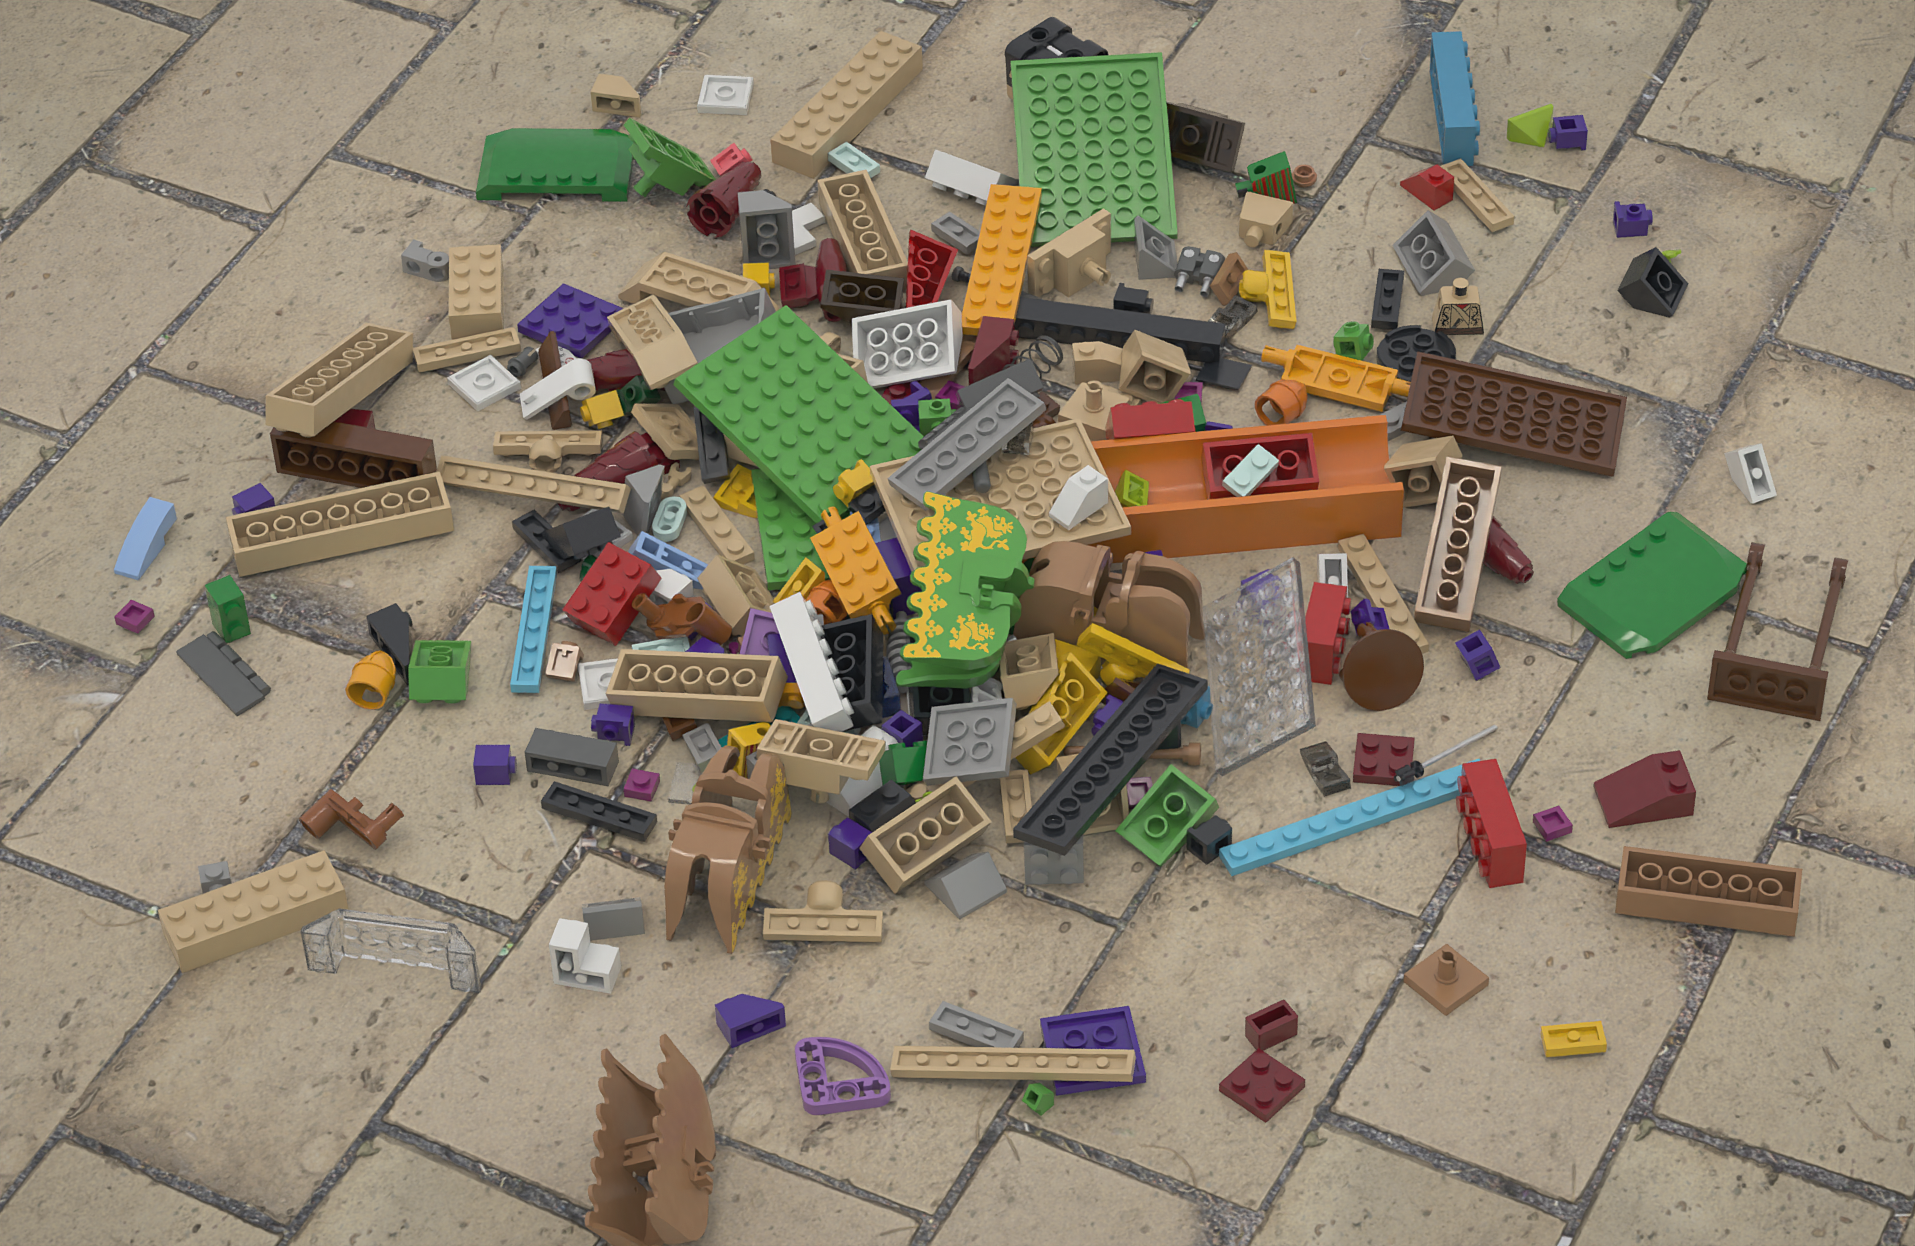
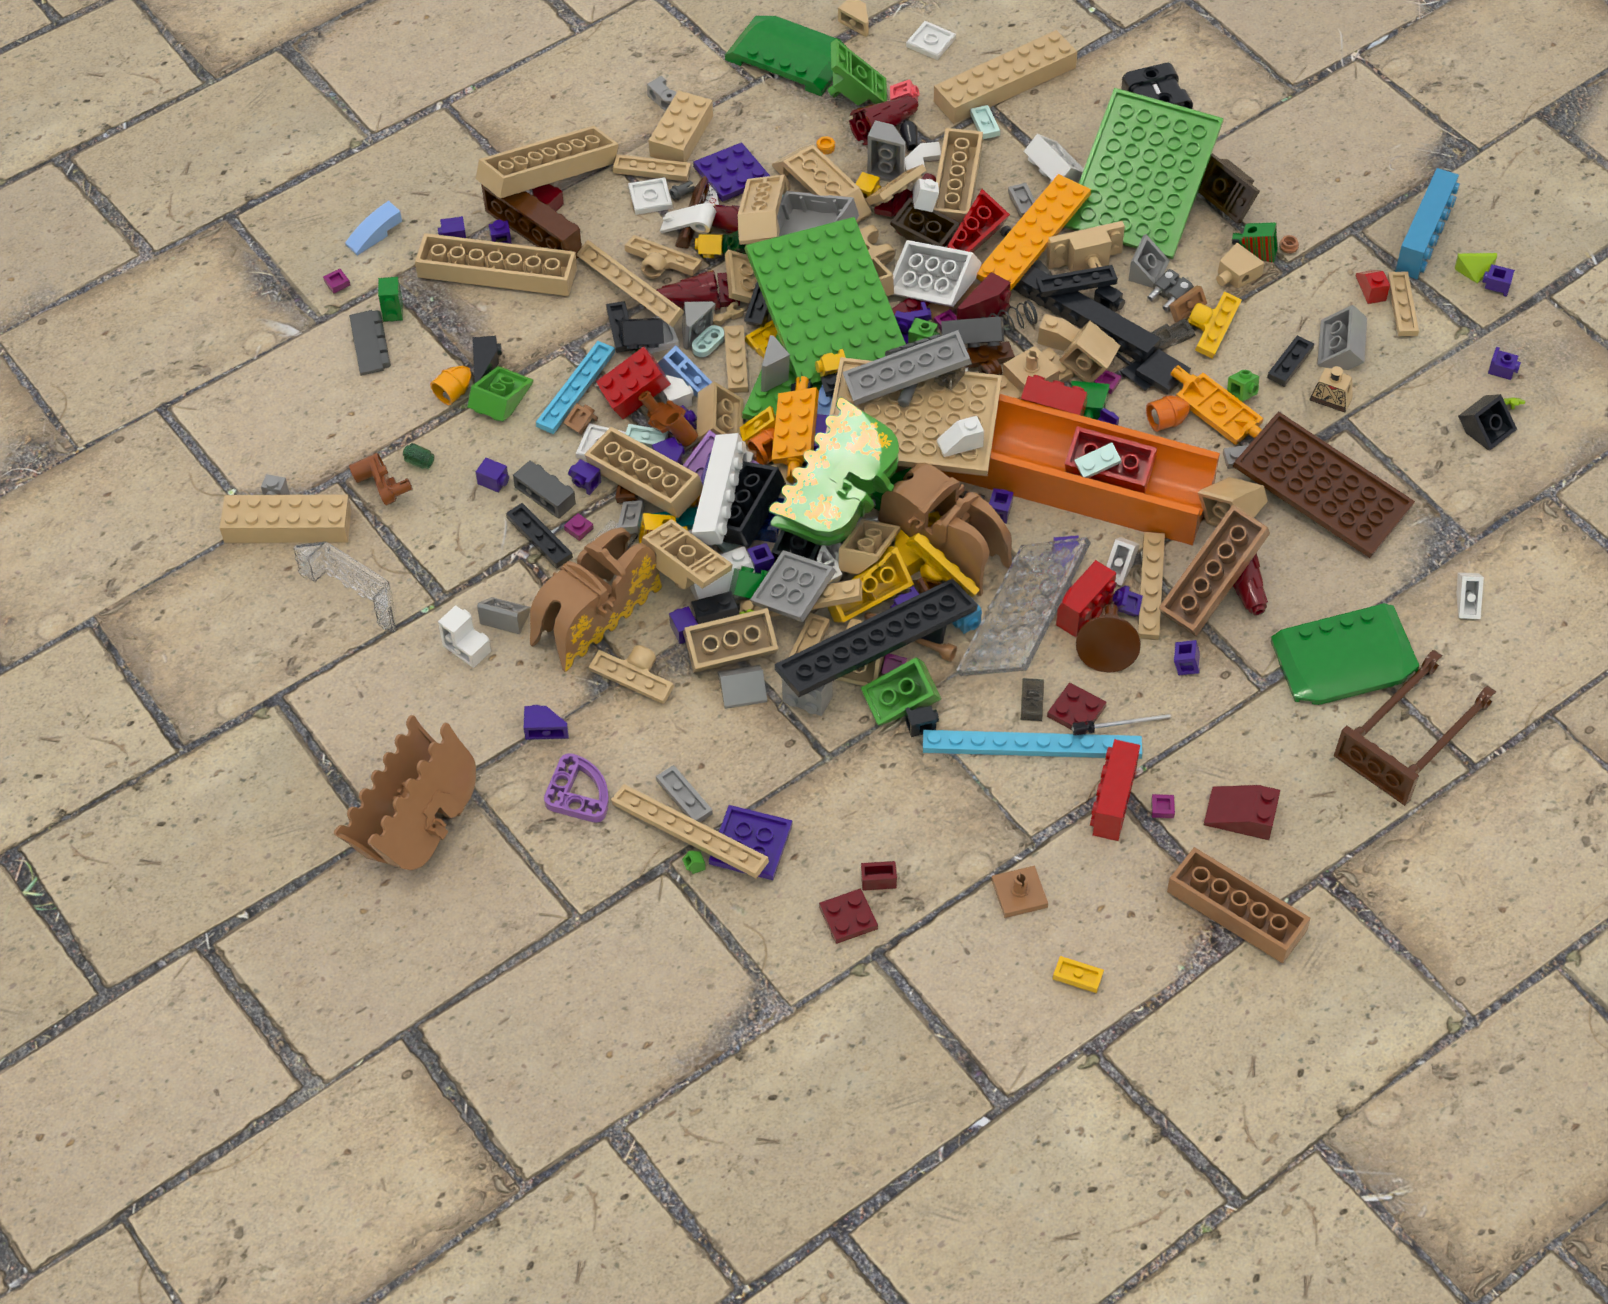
camera: 25 degrees right, 10 degrees up
lime slope [1115,470,1149,507] -> none
black tile [1376,325,1456,382] -> none
none -> clear green brick [403,443,435,469]
none -> dark purple brick [488,220,512,244]
none -> light grey slope [761,335,790,392]
none -> light orange tile [816,136,835,154]
none -> tan plate [865,164,927,206]
none -> white slope [912,179,939,212]
none -> black plate [1036,265,1118,298]
none -> black tile [1135,349,1191,394]

